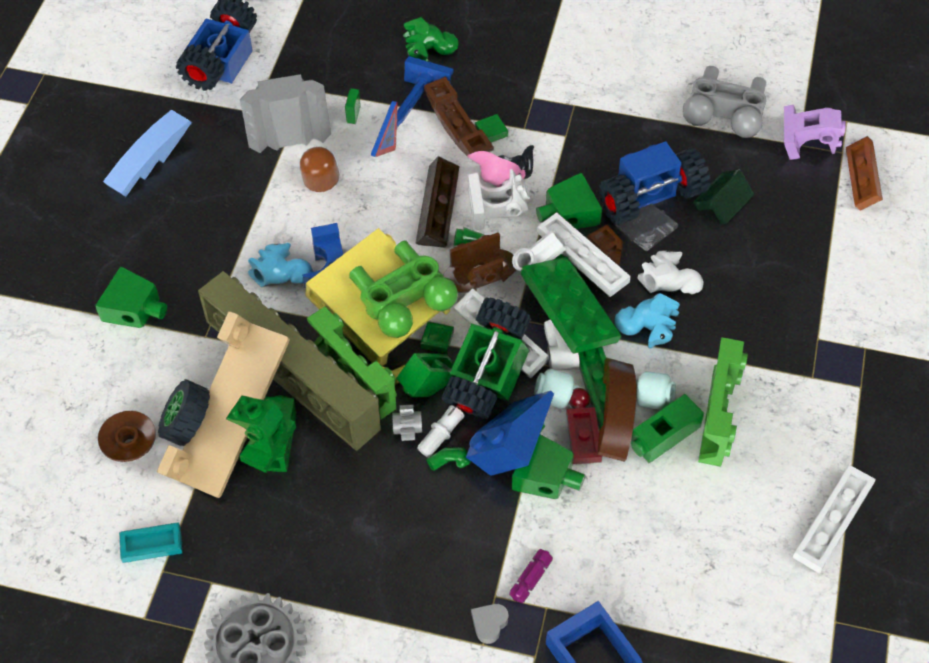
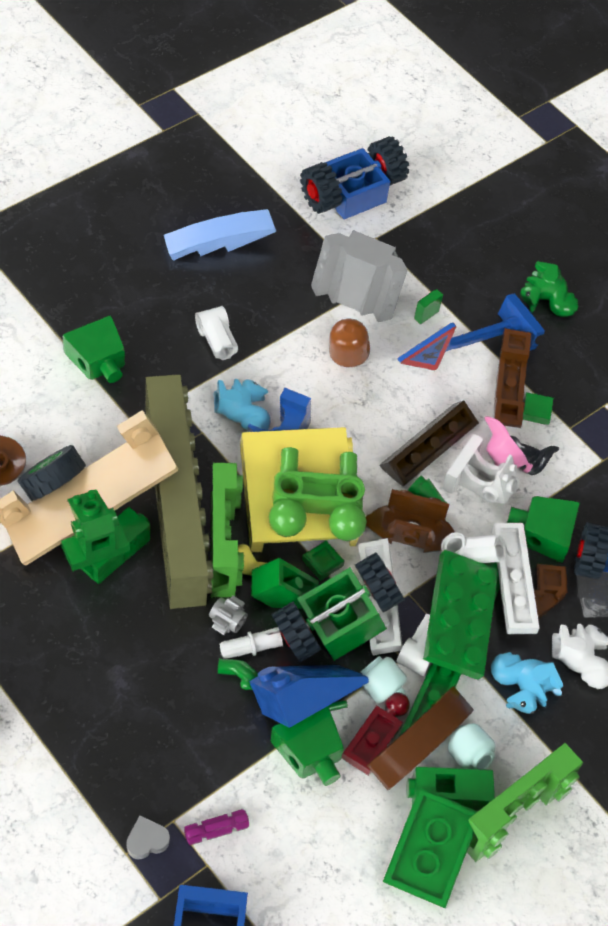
camera: 30 degrees right, 0 degrees up
none -> white piece [195,306,238,360]
none -> green tile [383,787,478,908]

